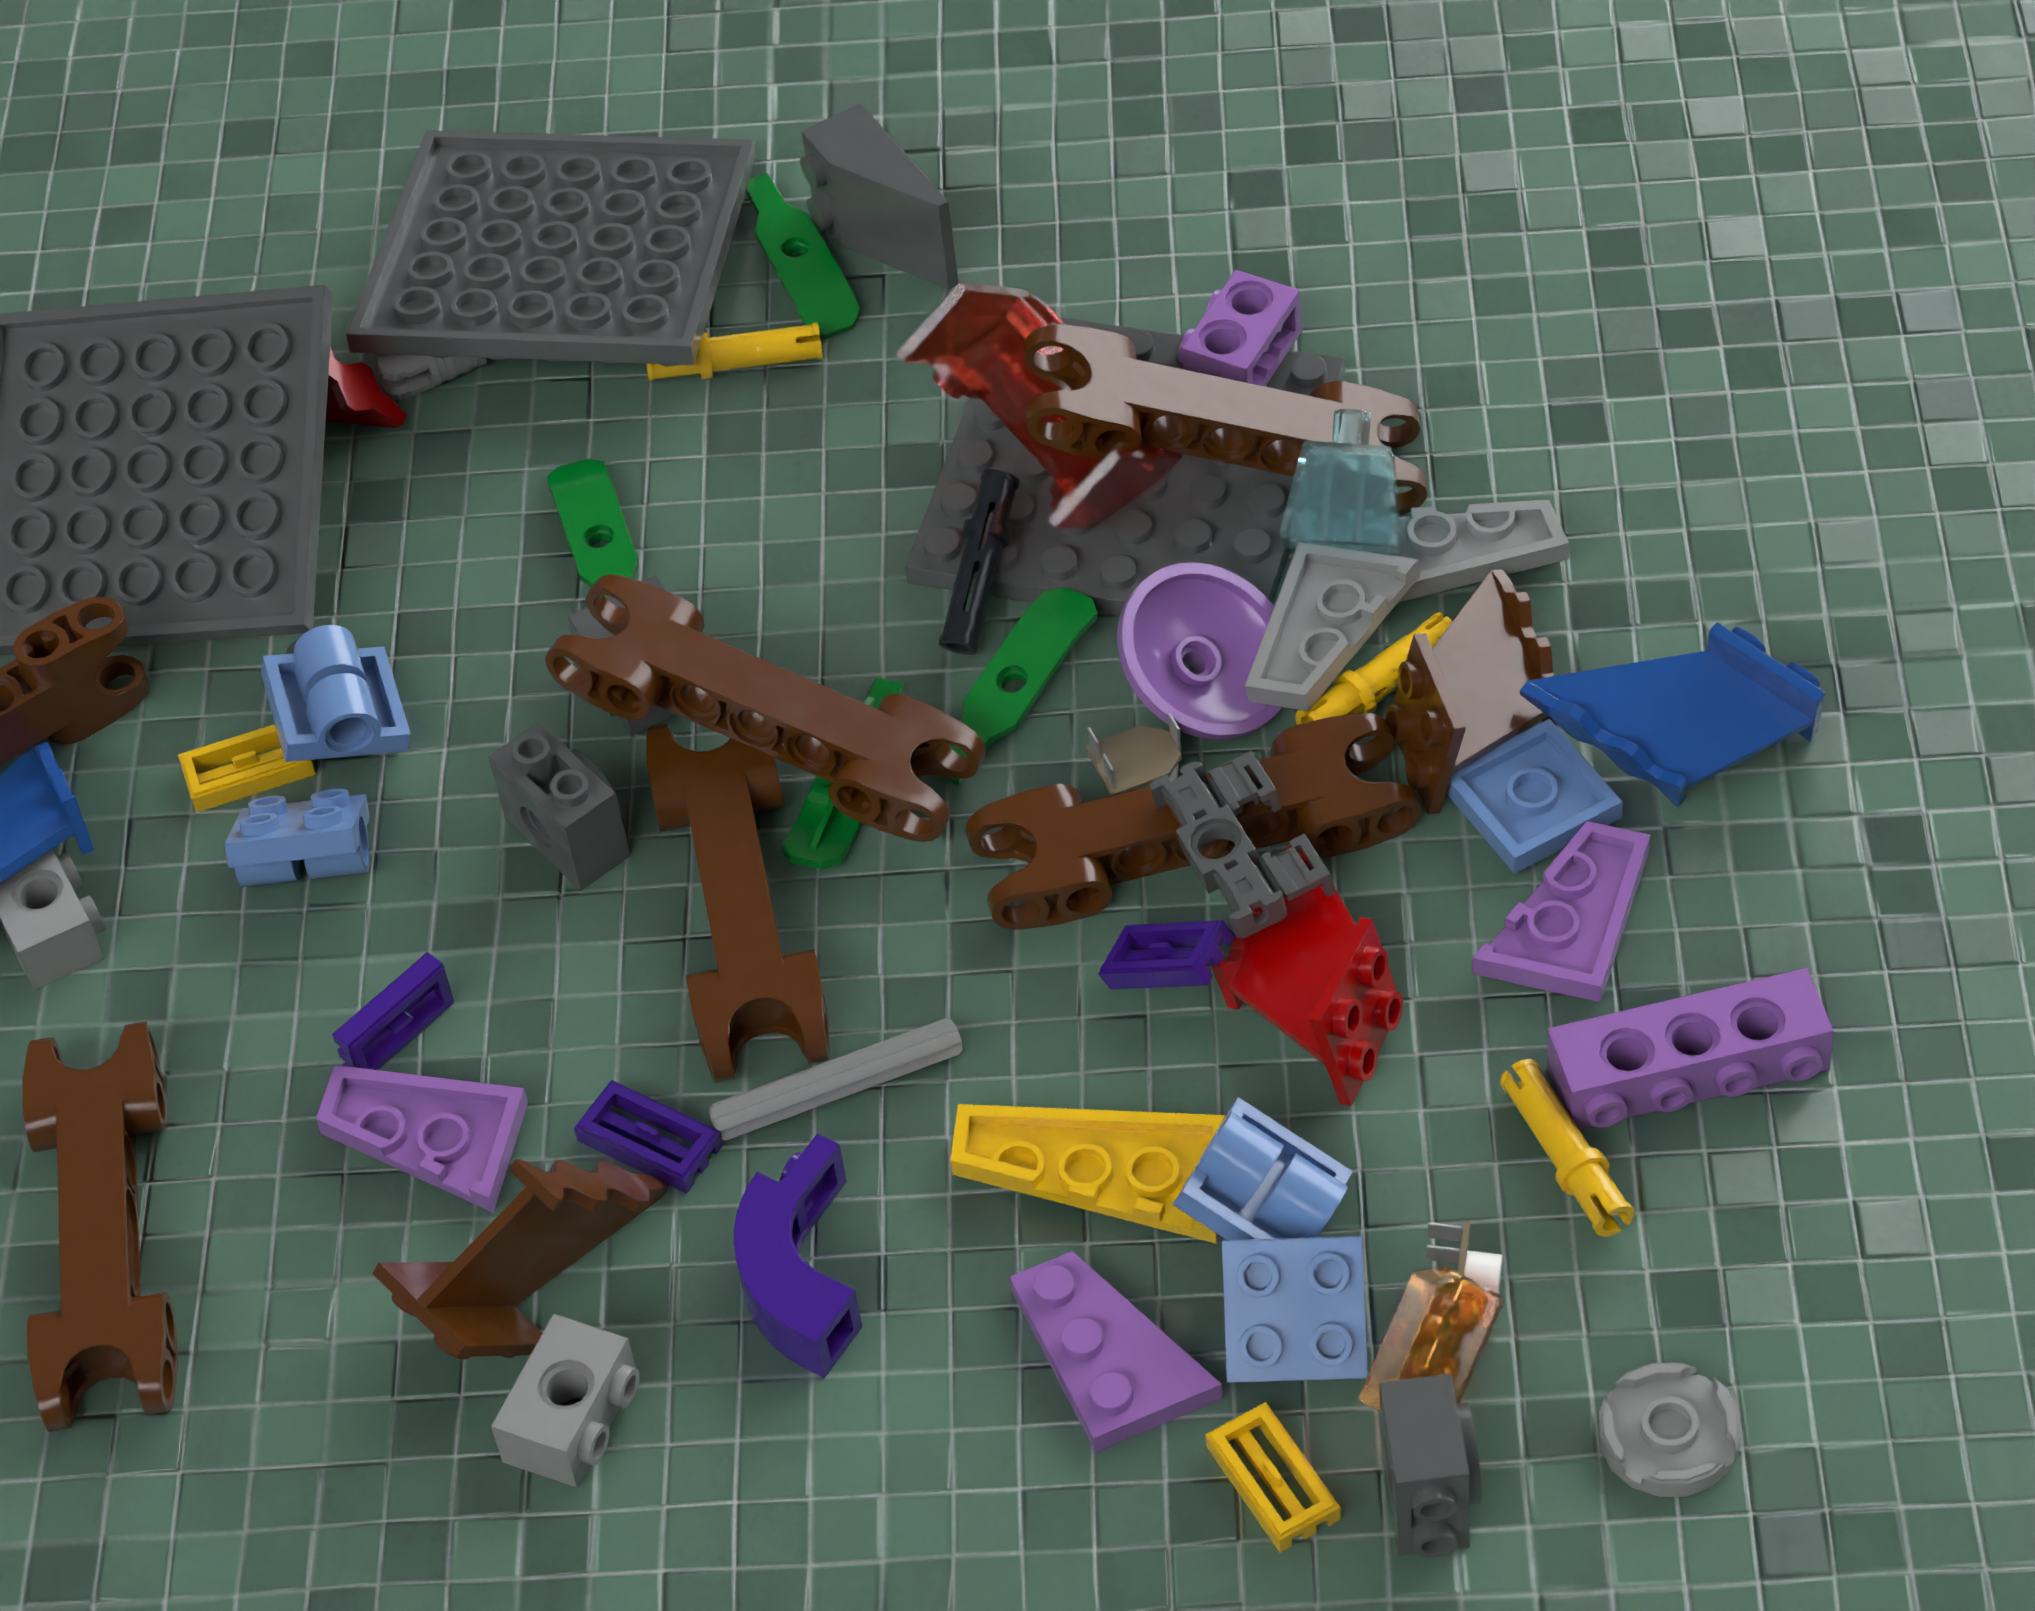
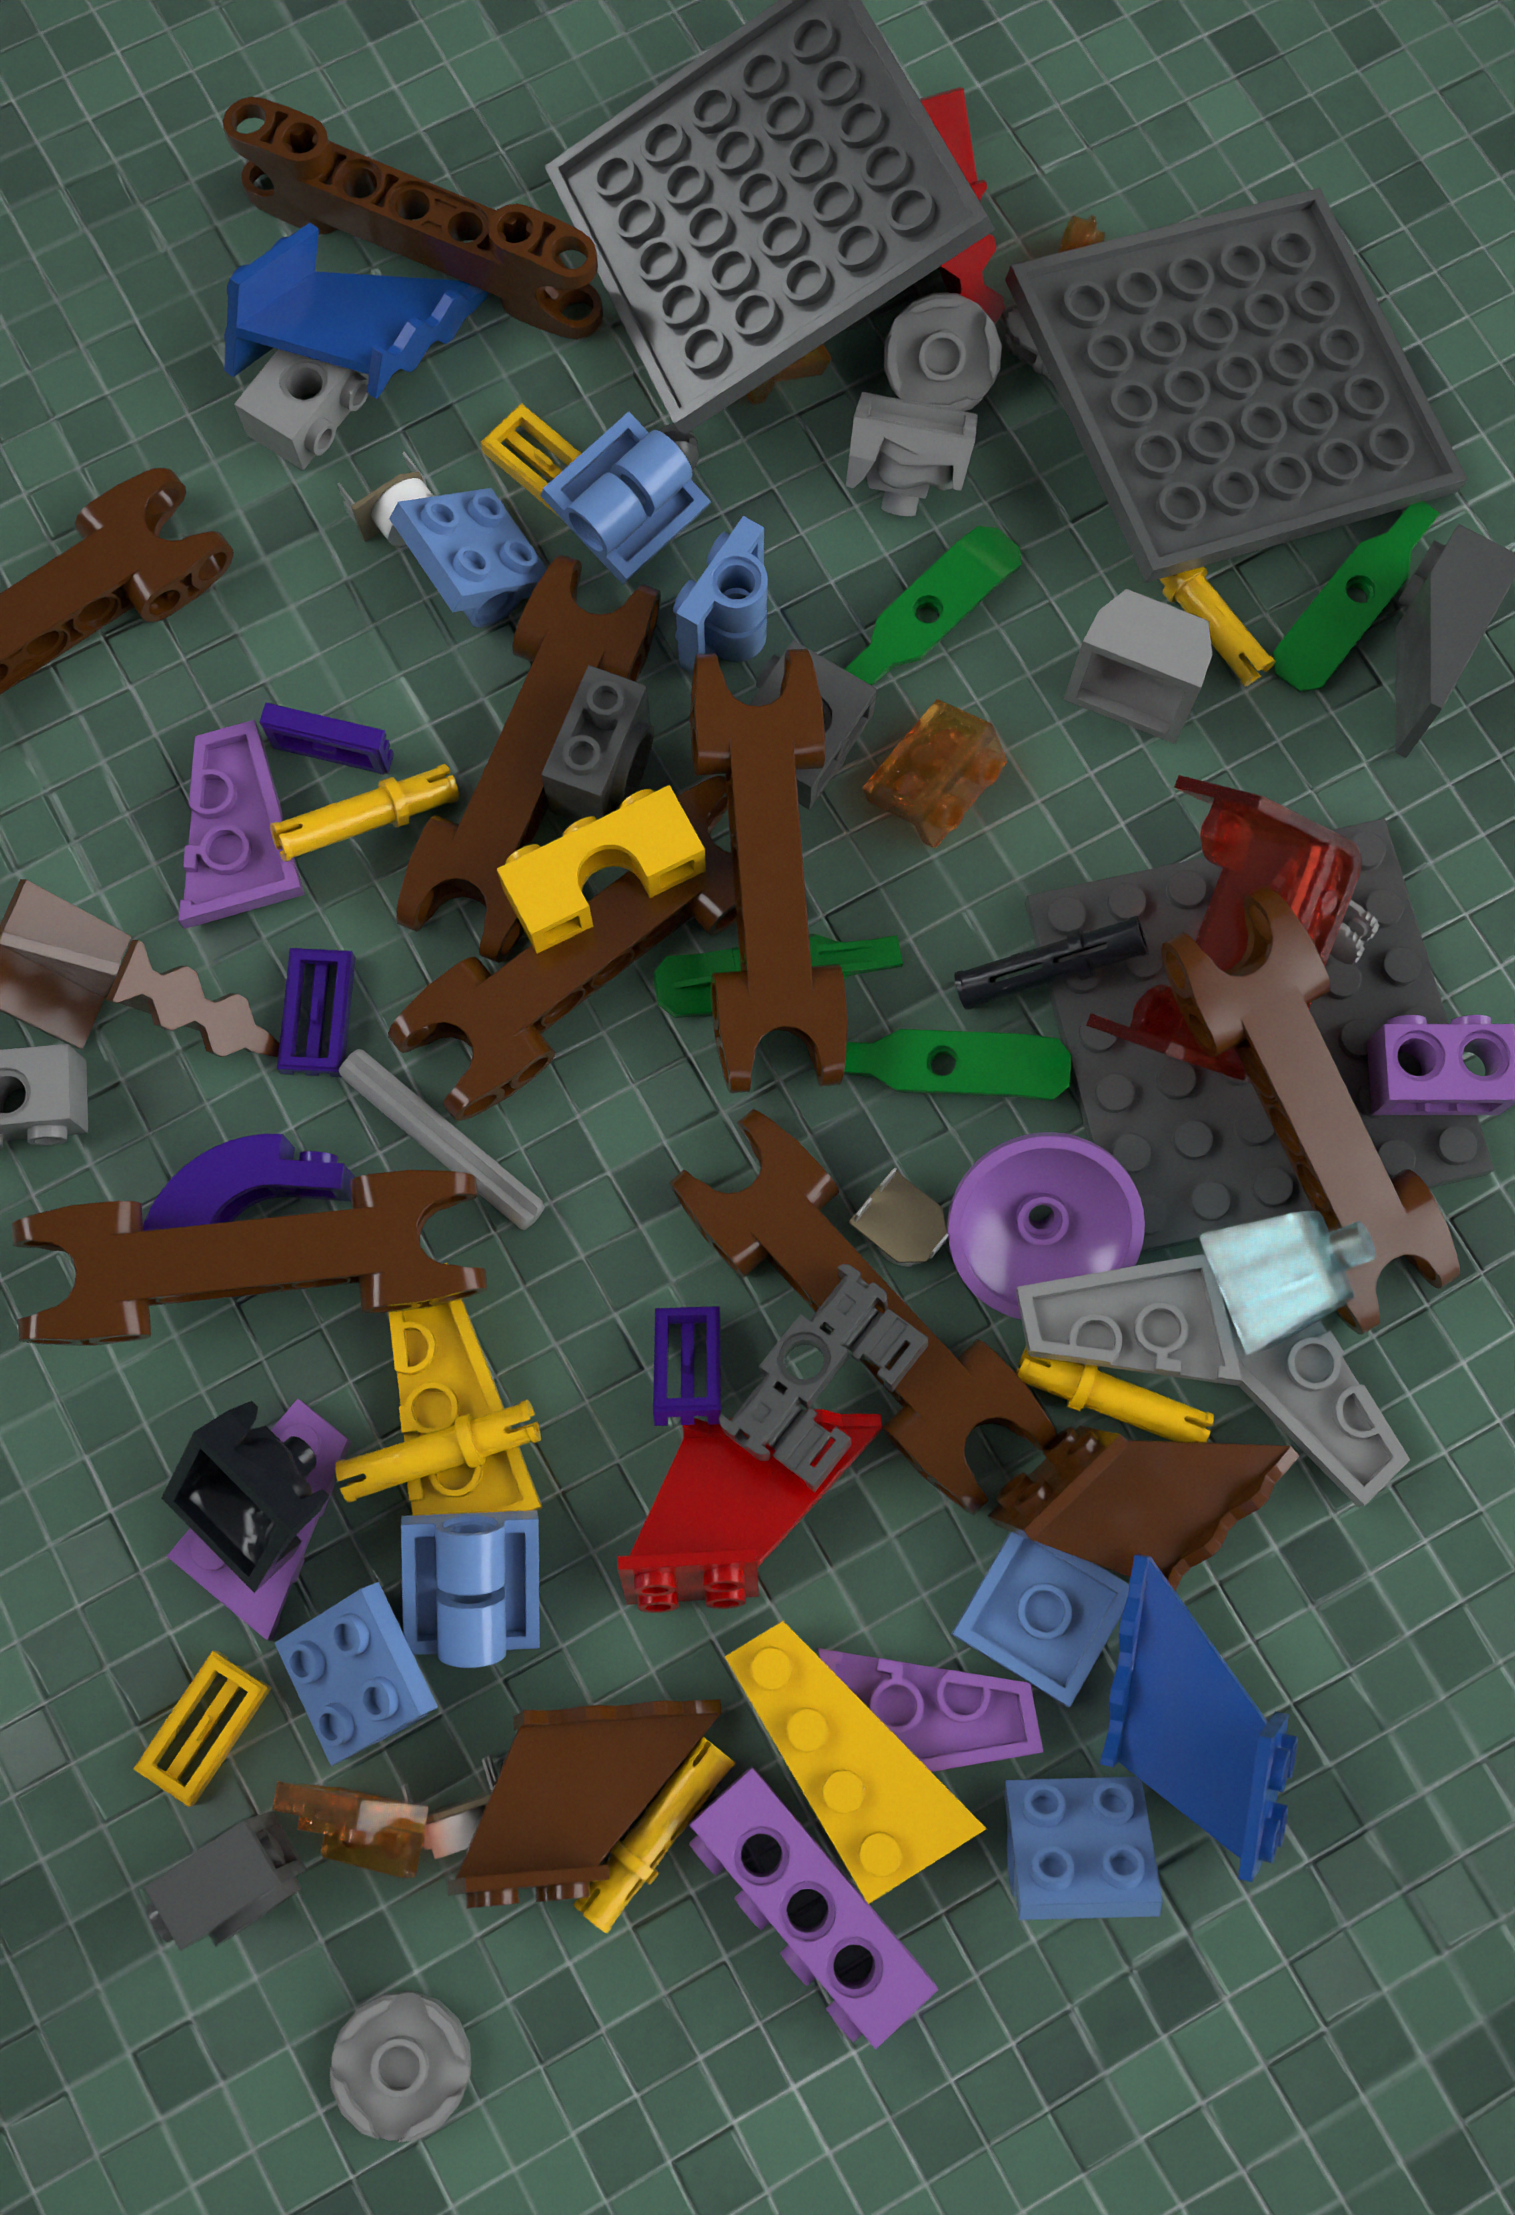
camera: 55 degrees right, 25 degrees up
none -> reddish brown piece [12,1170,487,1346]
none -> black brick [161,1401,330,1593]
none -> yellow pin [270,764,459,862]
none -> yellow pin [335,1400,541,1503]
none -> piece [337,452,433,546]
none -> reddish brown piece [396,555,661,963]
none -> reddish brown piece [447,1699,722,1908]
none -> yellow arch [497,785,706,954]
none -> medium blue plate [673,516,768,674]
none -> yellow wing [725,1621,987,1904]
none -> light grey brick [846,392,978,516]
none -> clear orange bracket [862,699,1007,848]
none -> light grey tile [883,293,1002,412]
none -> medium blue plate [1004,1777,1163,1920]
none -> clear orange plate [1058,215,1105,253]
none -> light grey brick [1063,589,1212,744]

